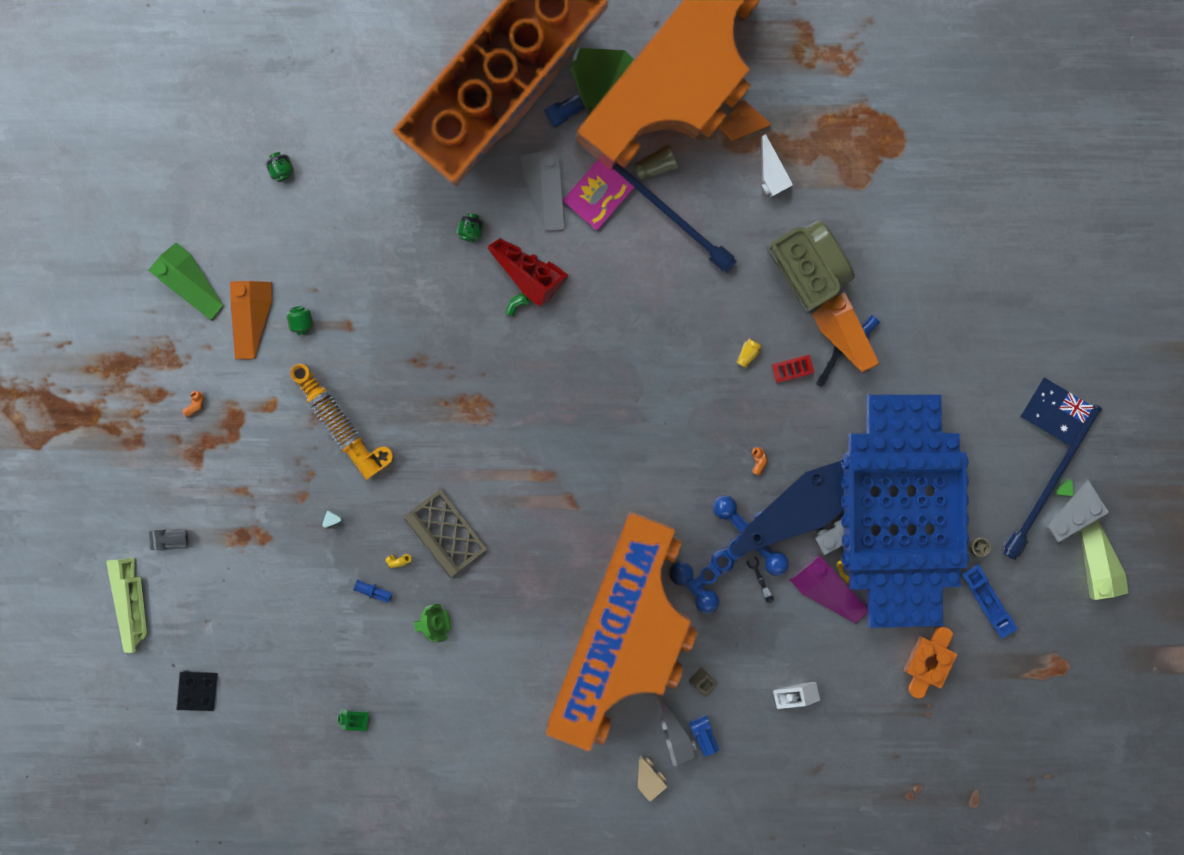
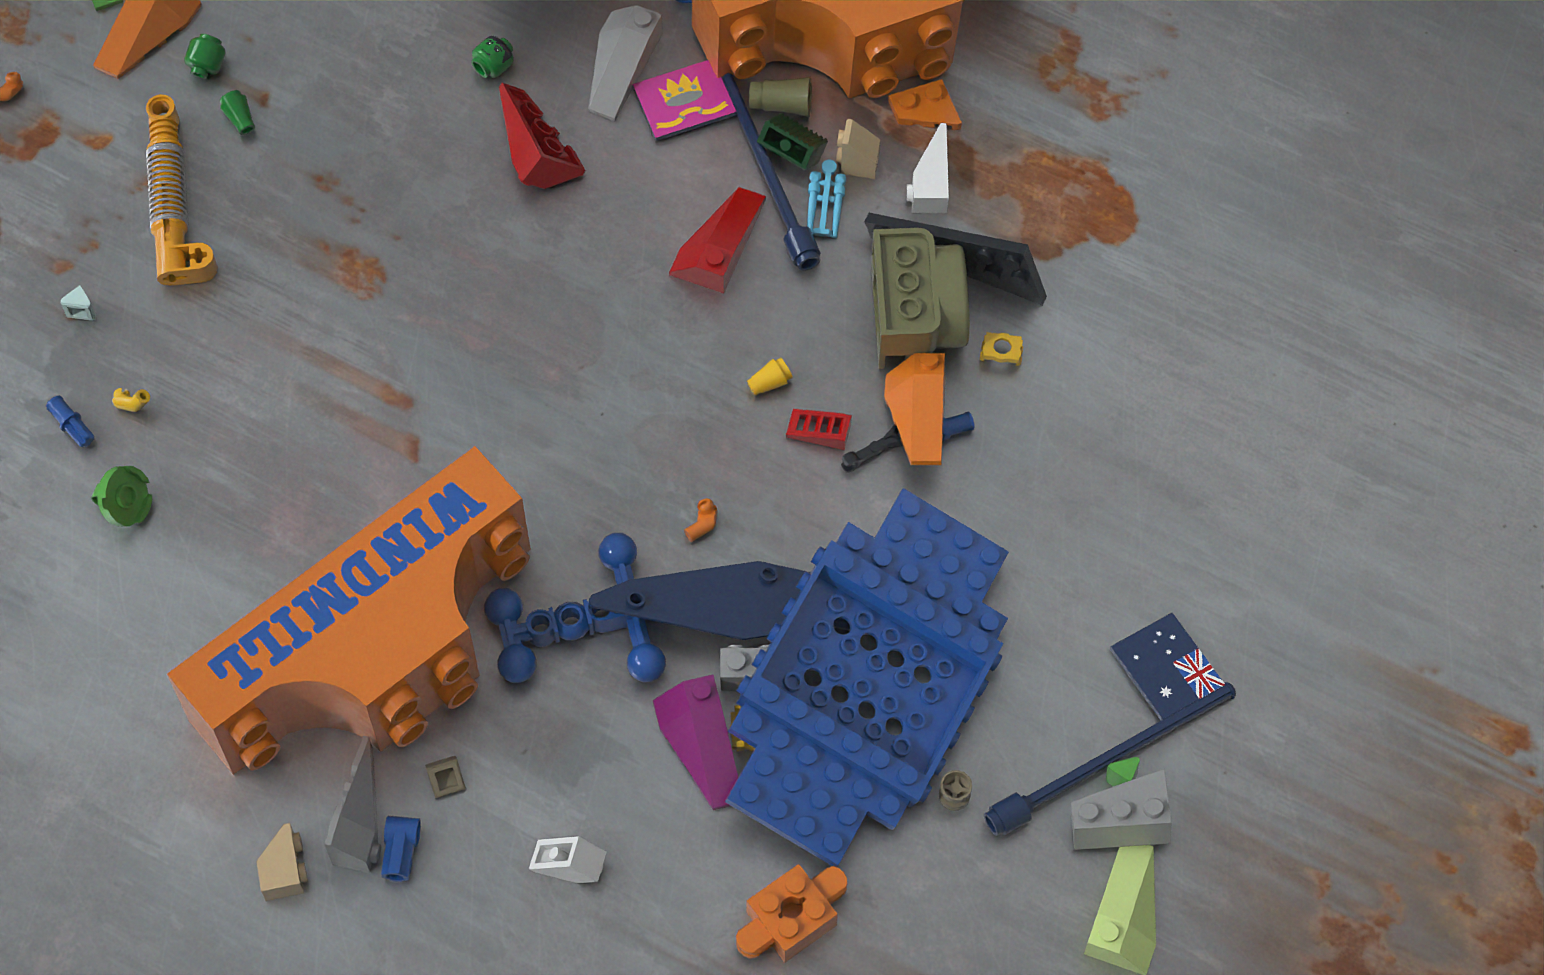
camera: 25 degrees right, 25 degrees down
dark tan fence [403,489,487,578] -> none
green arm [505,293,530,317] -> none
black piece [747,557,774,603] -> none
blue slope [962,564,1018,639] -> none
none -> green cone [220,90,255,135]
none -> red wedge [669,187,766,294]
none -> dark green brick [757,113,828,171]
none -> medium azure piece [807,159,846,238]
none -> tan slope [836,119,880,179]
none -> black wing [864,213,1047,306]
none -> yellow piece [980,332,1023,366]

